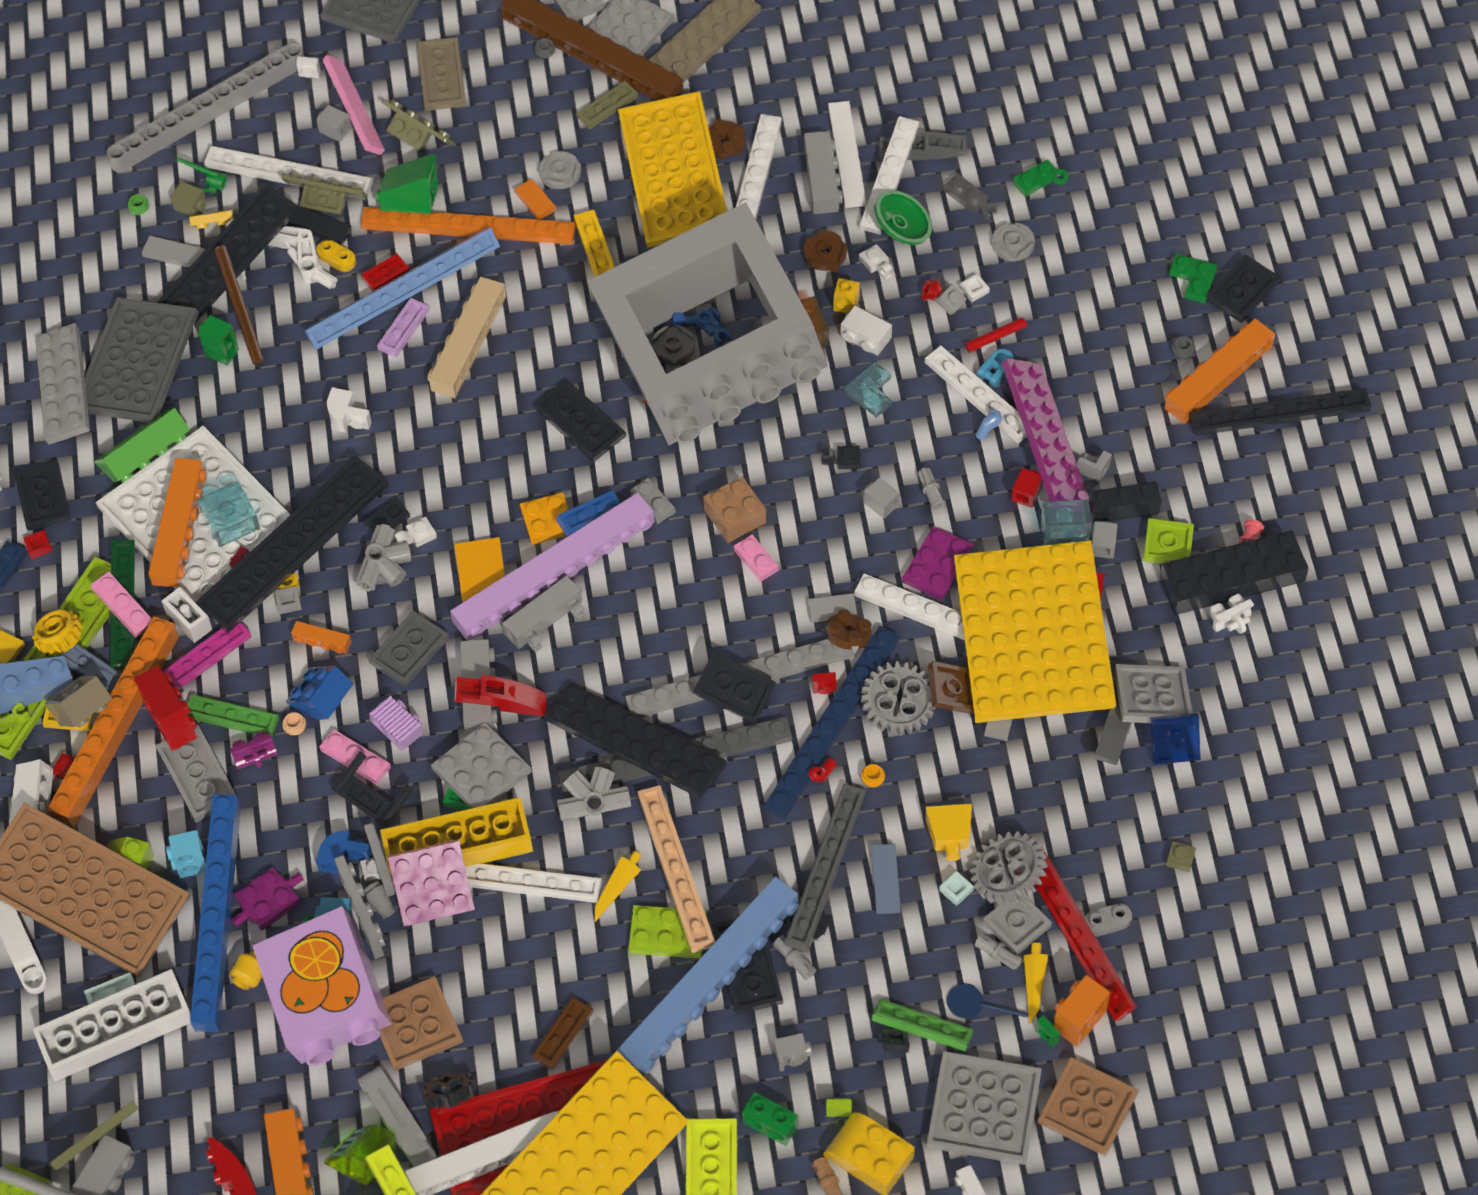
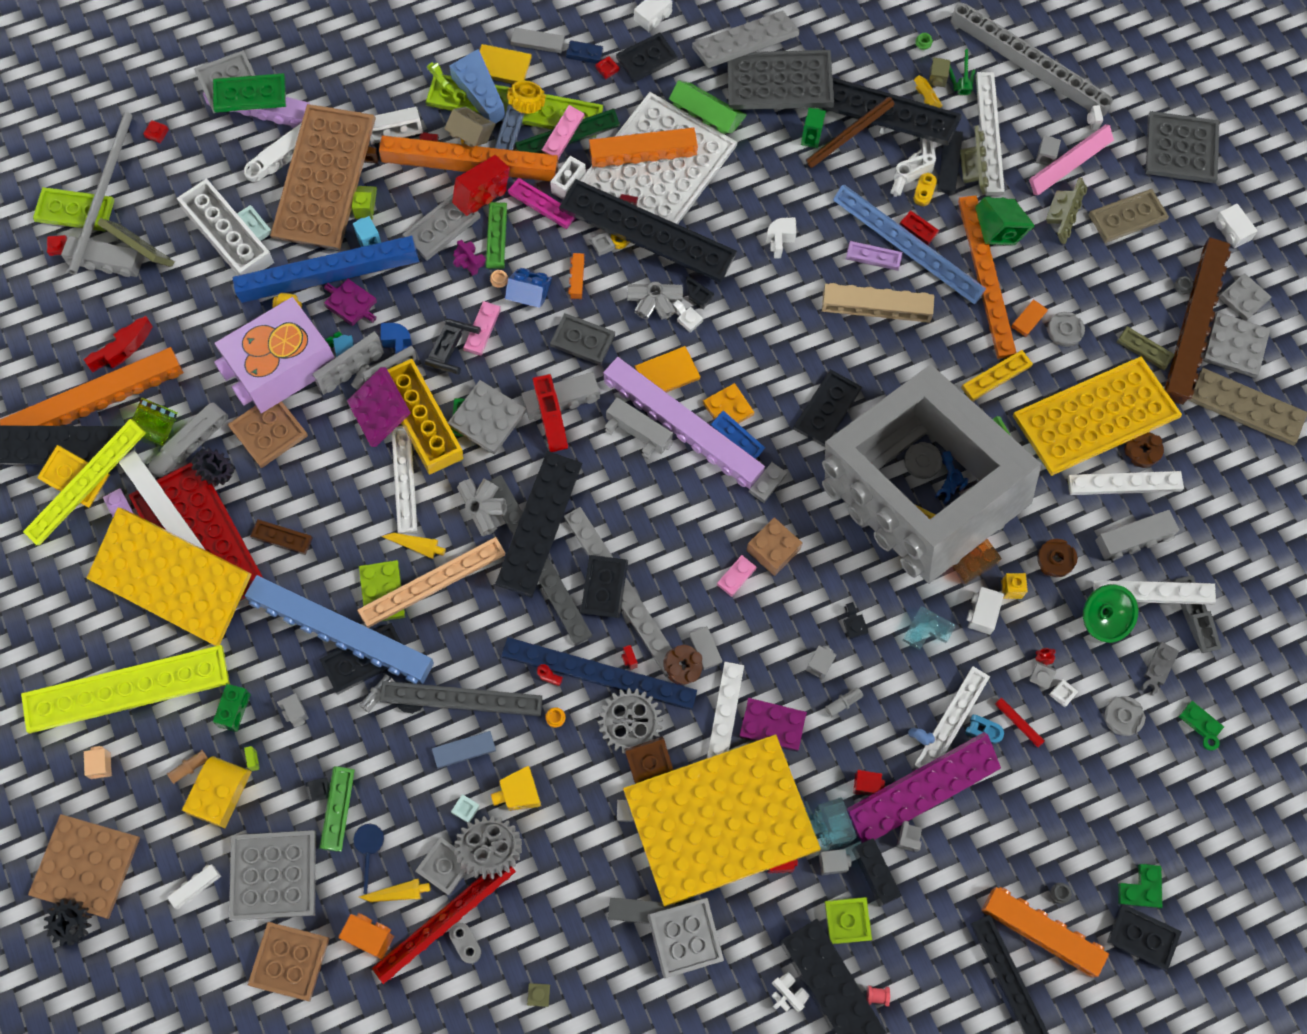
camera: 70 degrees right, 10 degrees up
light grey tile [142,236,206,268] -> none
clear light blue brick [196,481,260,547] -> none
lavender brick [369,696,423,751] -> none
white tile [828,101,866,208] -> none
white plate [859,244,892,280] -> none
light grey axle [975,933,1022,969] -> none
green tile [1036,1016,1060,1047] -> none
clear blue plate [1150,713,1201,765] -> none

